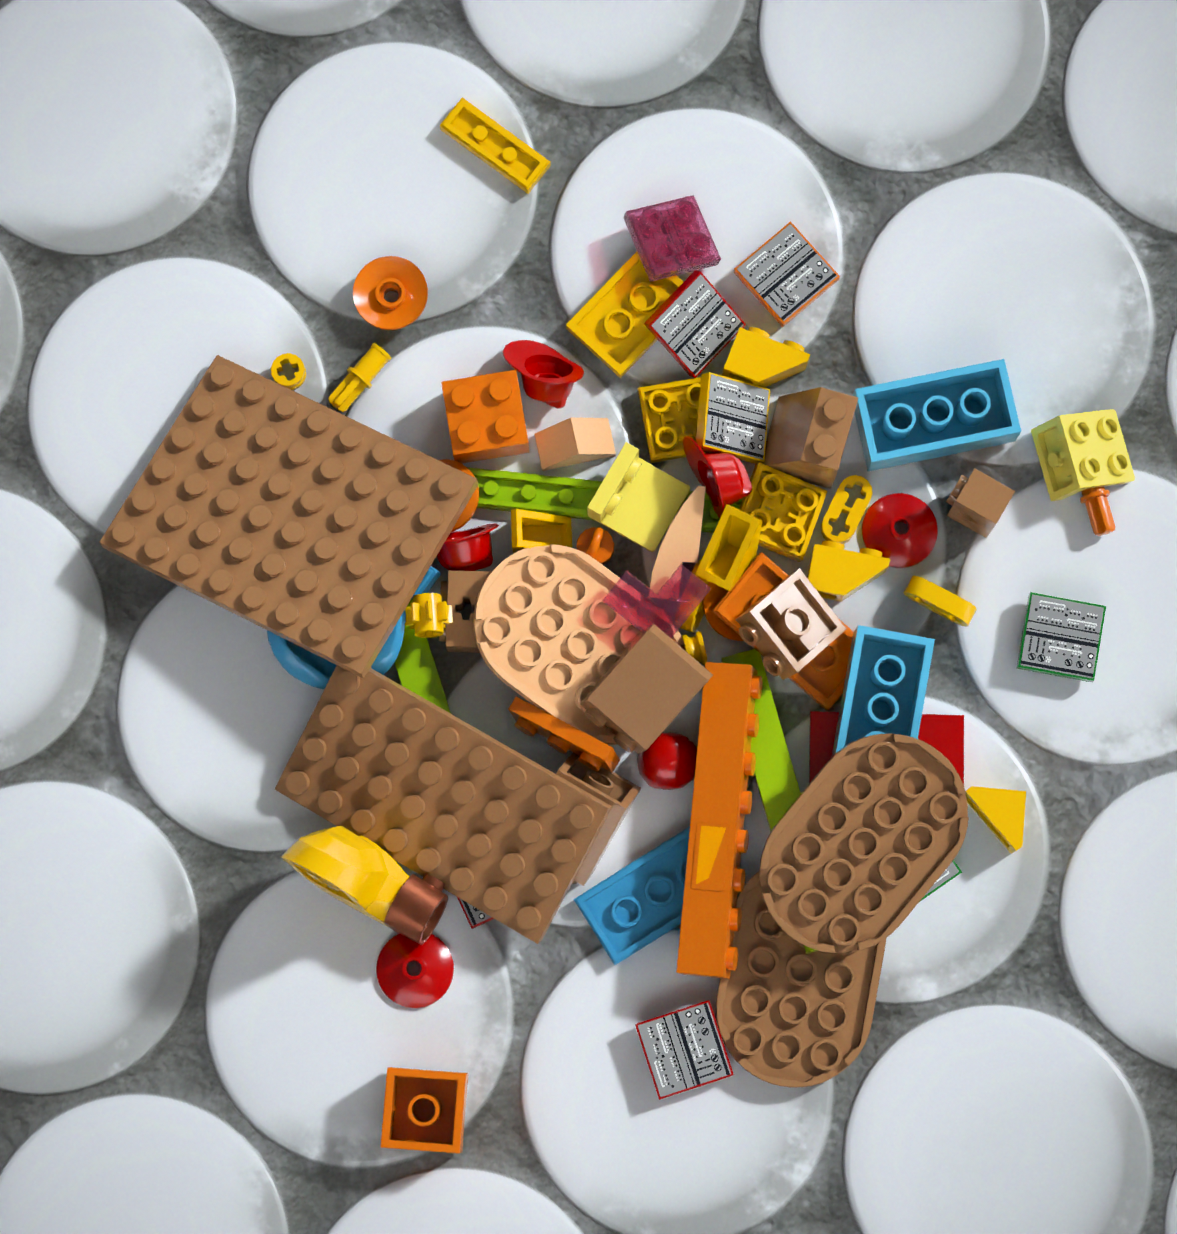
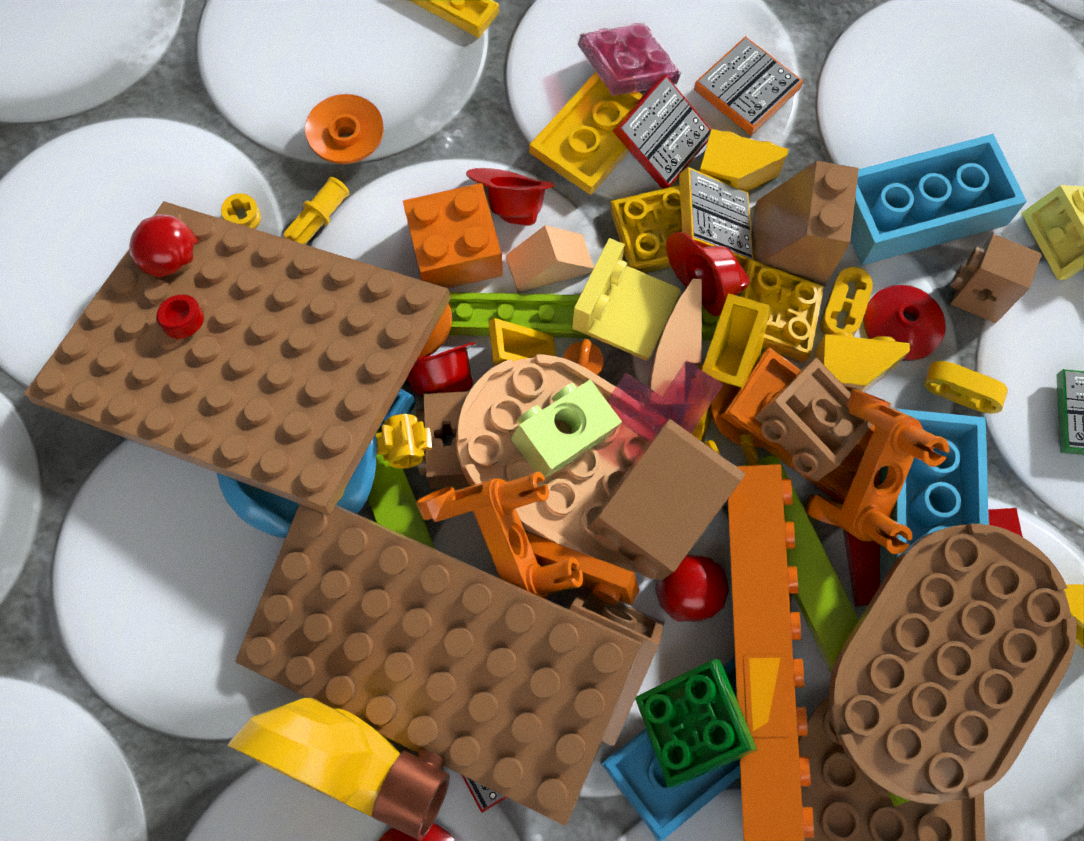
camera: 10 degrees left, 10 degrees down
none -> red hair [129,214,199,278]
none -> red tile [156,294,204,339]
none -> orange connector [416,471,583,599]
none -> yellowish green brick [511,379,622,482]
none -> green tile [635,658,758,788]
none -> yellow leg [738,434,761,466]
none -> orange connector [804,389,949,554]

